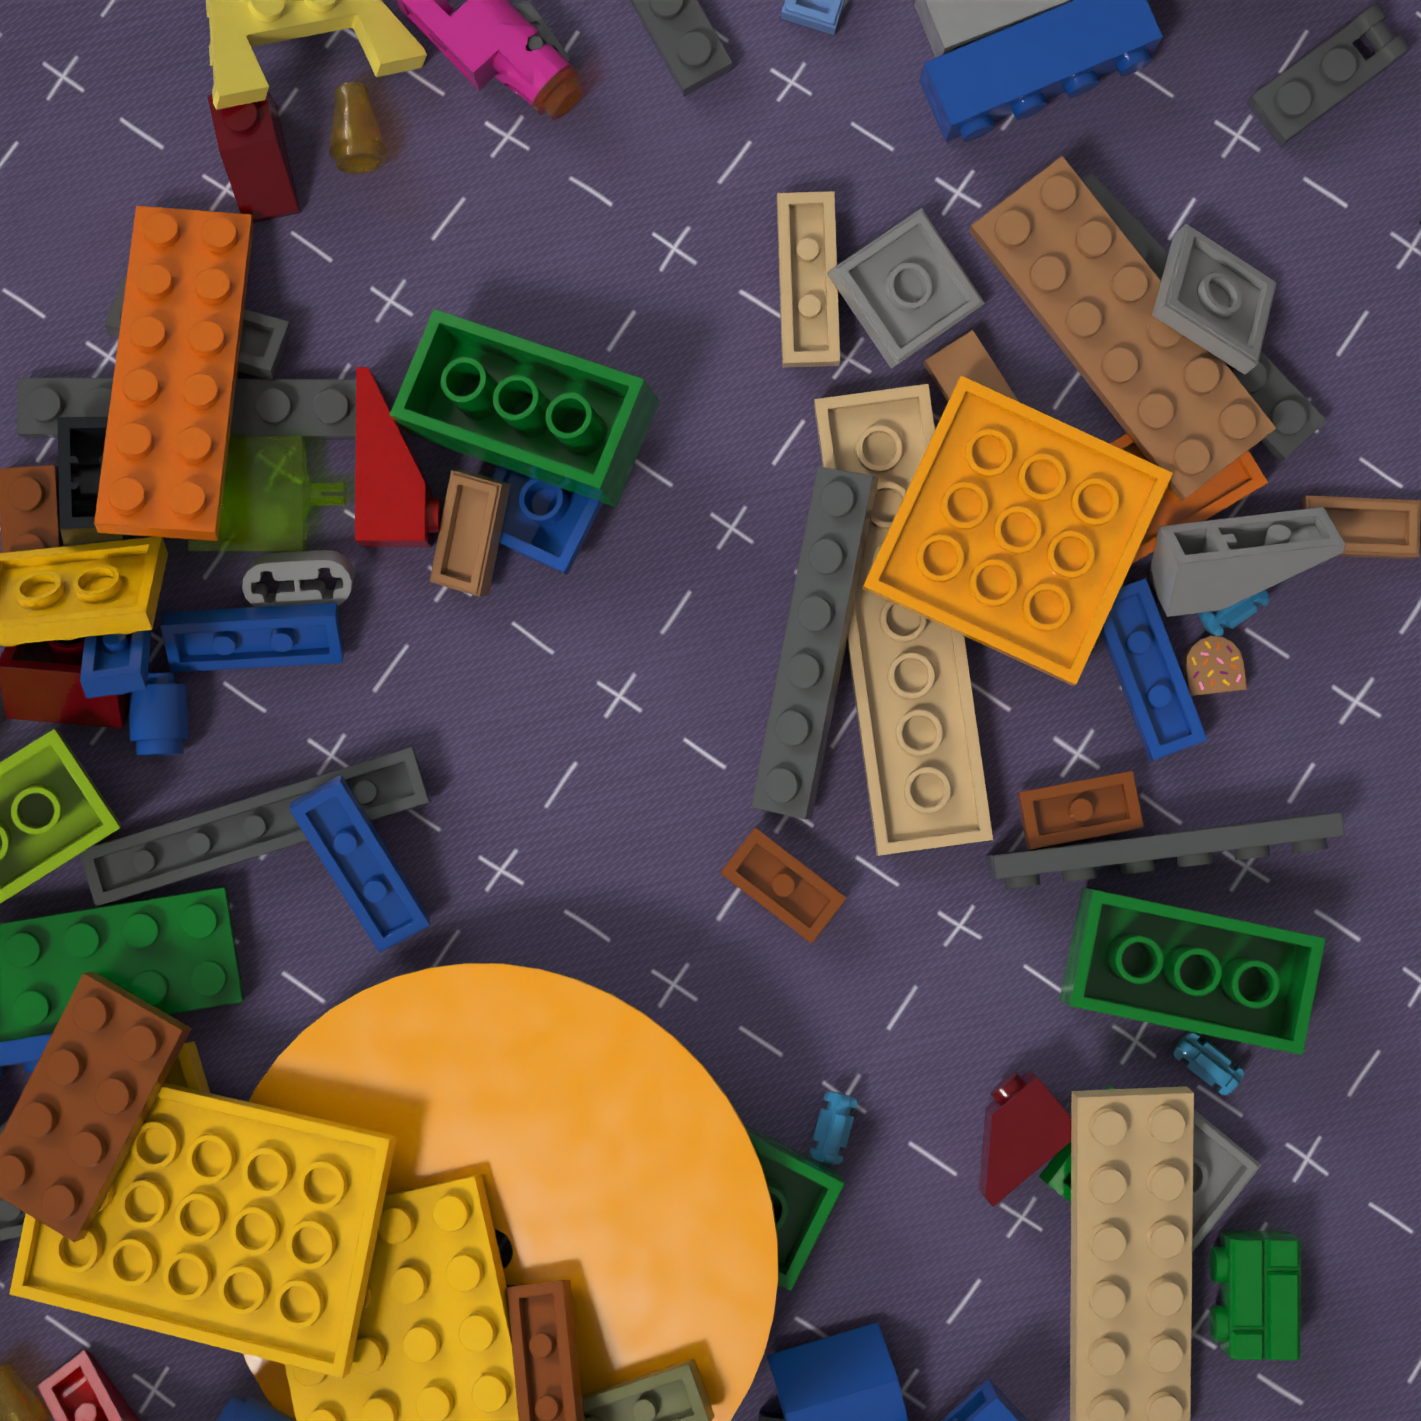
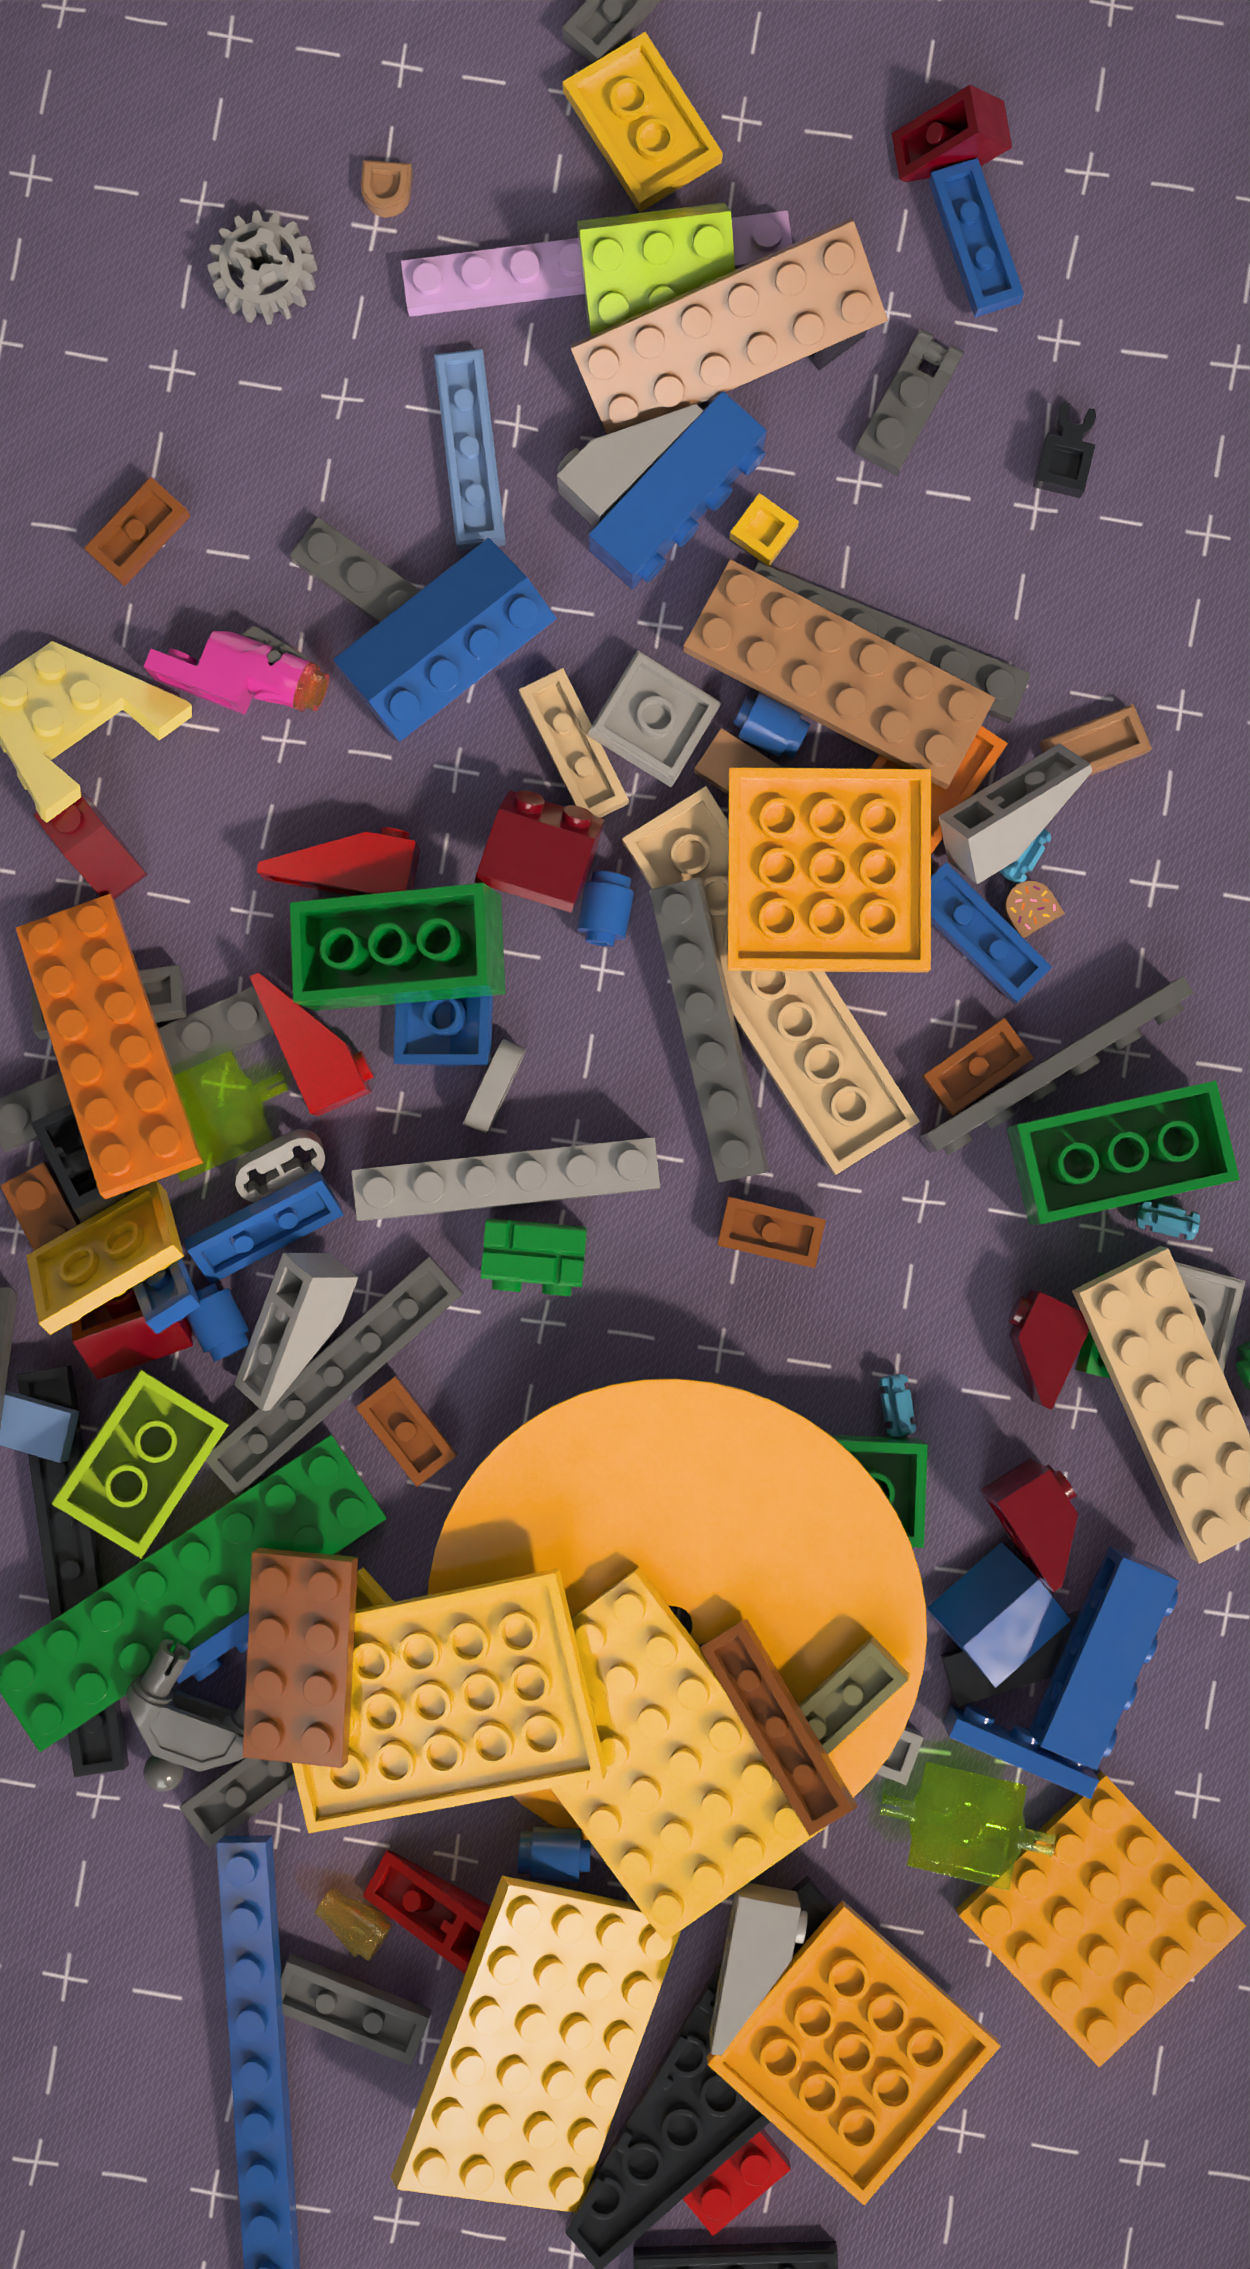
camera: 20 degrees left, 0 degrees up
blue plate [289,774,430,953] -> none
clear yellow cone [329,83,386,174] -> none
medium nougat tile [429,469,511,597] -> none
light grey tile [1152,224,1277,374] -> none
none -> light grey slope [234,1253,359,1411]
none -> red slope [256,827,421,896]
none -> blue slope [332,537,557,742]
none -> light grey brick [352,1137,660,1221]
none -> dark orange plate [355,1375,458,1487]
none -> light grey beam [464,1039,526,1135]
none -> dark red slope [474,790,605,913]
none -> green brick [481,1218,588,1296]
none -> blue brick [577,871,634,947]
none -> yellow plate [729,493,799,566]
none -> blue brick [733,692,811,759]
none -> dark red slope [980,1458,1078,1592]

